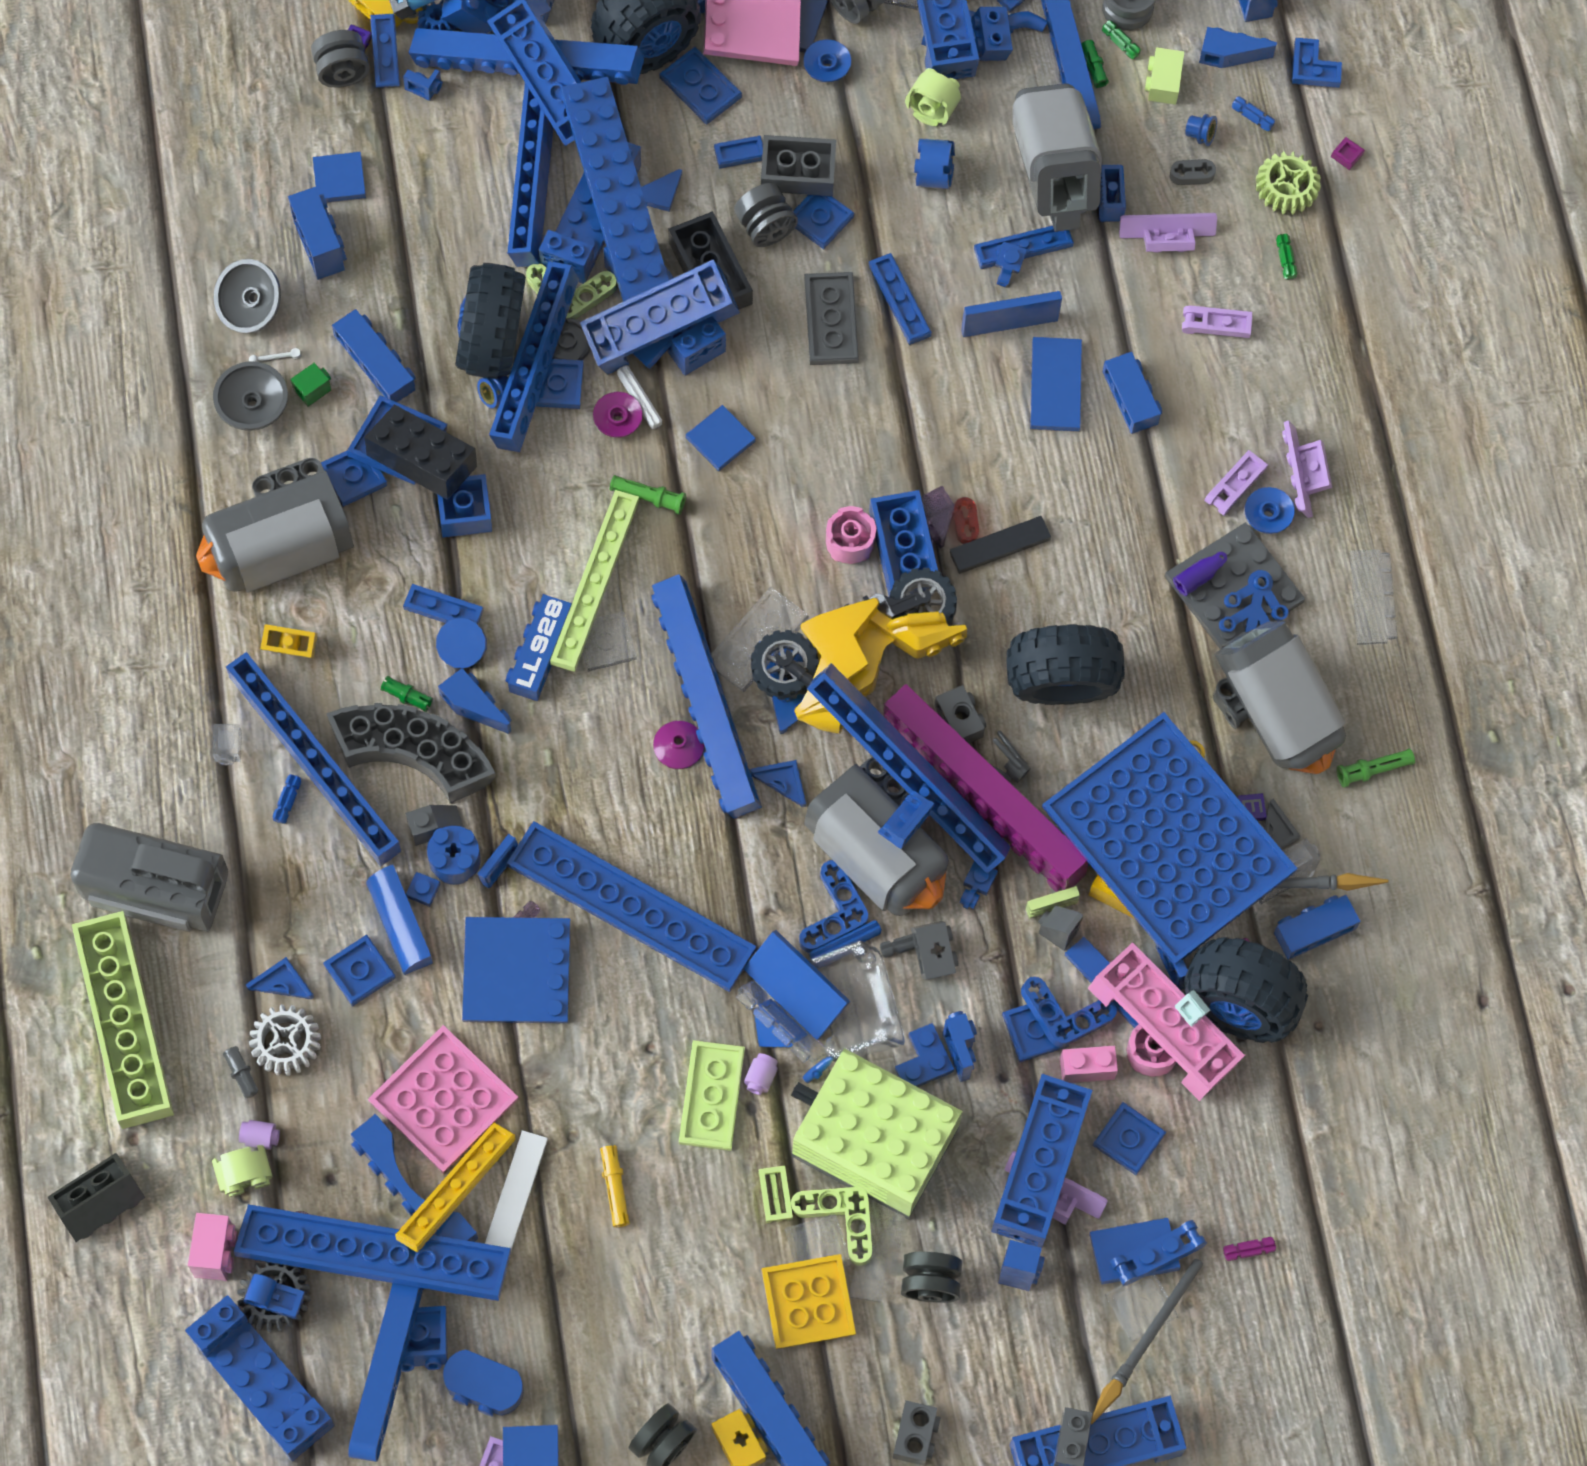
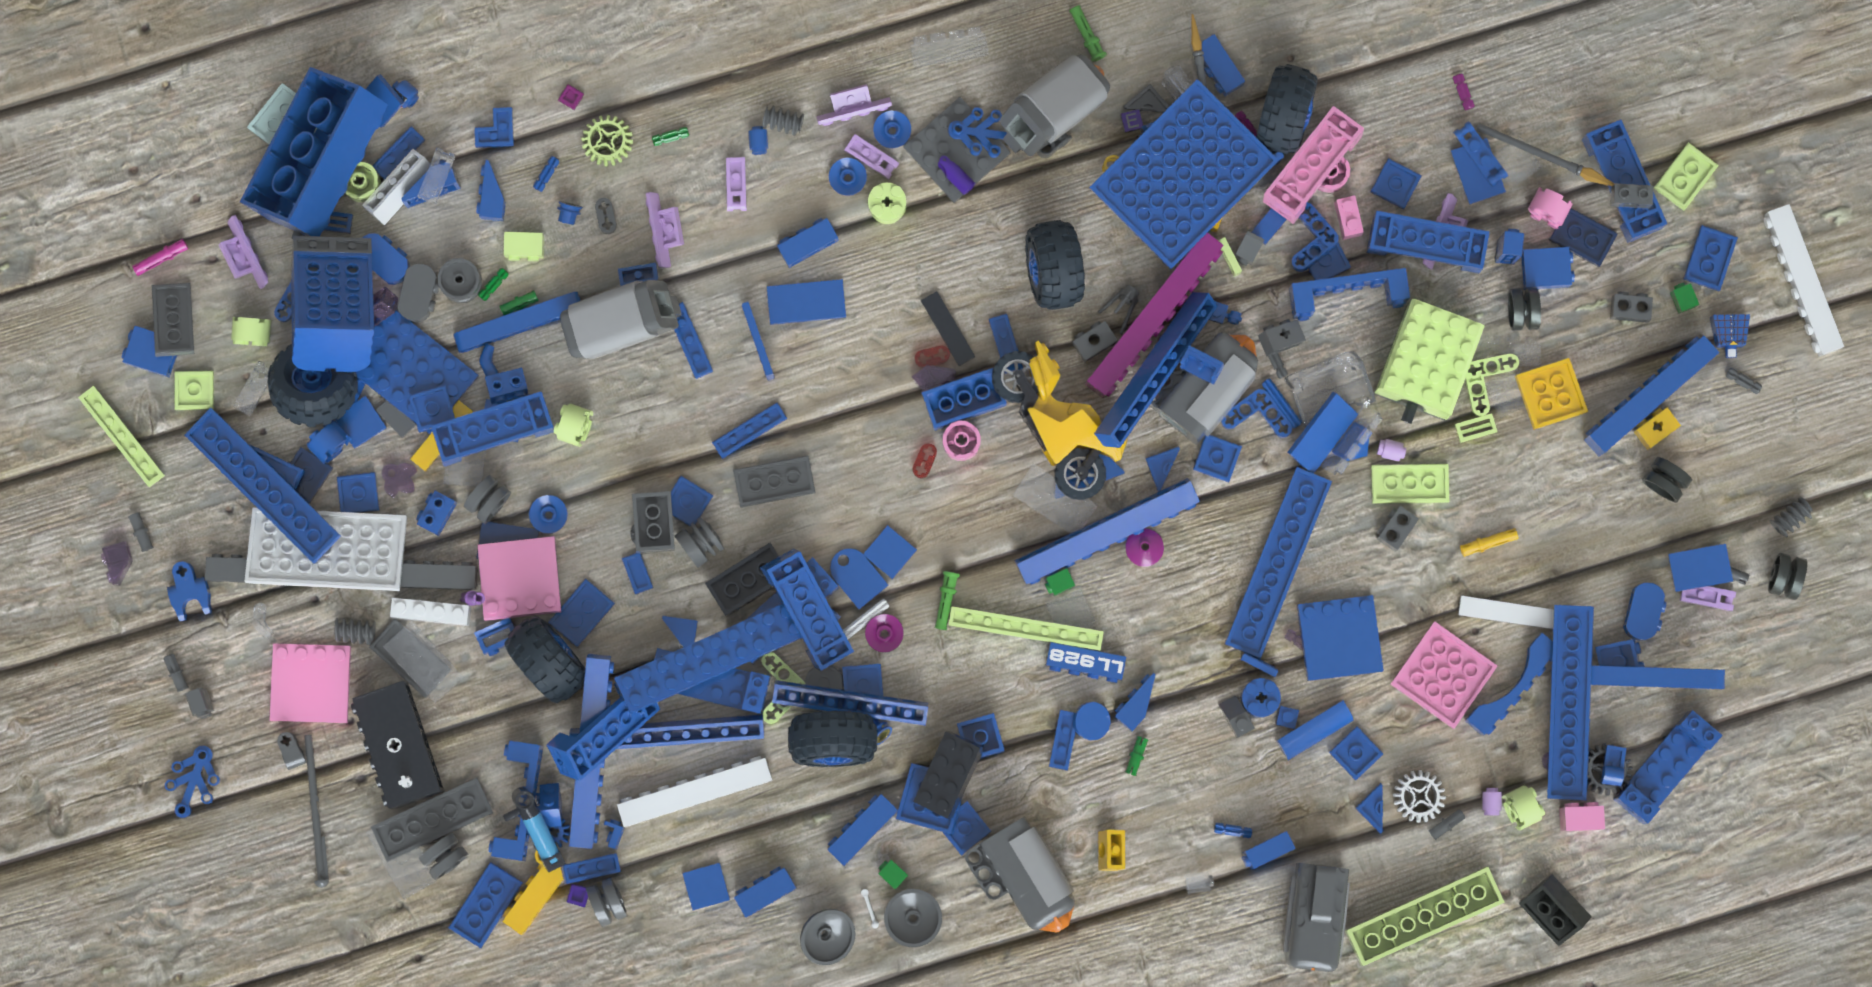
camera: 95 degrees left, 15 degrees up
blue brick [226,652,401,867] -> none
dark grey brick [326,703,496,803] -> none
yellow tile [395,1122,516,1253] -> none
blue helmet [803,1056,834,1083] -> none
blue plate [895,1023,954,1087] -> none
blue brick [914,138,955,189] -> none
blue plate [943,1011,977,1082] -> none
blue plate [995,242,1027,287] -> none
light aqua tile [1175,990,1210,1027] -> none
none -> white brick [617,756,773,827]
none -> blue brick [748,126,769,155]
none -> dark grey piece [762,105,804,136]
none -> blue dish [829,158,867,196]
none -> blue tile [830,549,889,610]
none -> yellowish green brick [868,183,906,224]
none -> clear red beam [913,443,937,479]
none -> blue tile [989,314,1023,374]
none -> green brick [1044,568,1075,597]
none -> blue tile [1193,435,1242,483]
none -> blue brick [1241,831,1296,869]
none -> blue plate [1289,268,1410,321]
none -> dark grey brick [1377,506,1419,552]
none -> blue brick [1521,247,1575,290]
none -> bright pink brick [1528,187,1573,229]
none -> dark blue tile [1549,208,1618,267]

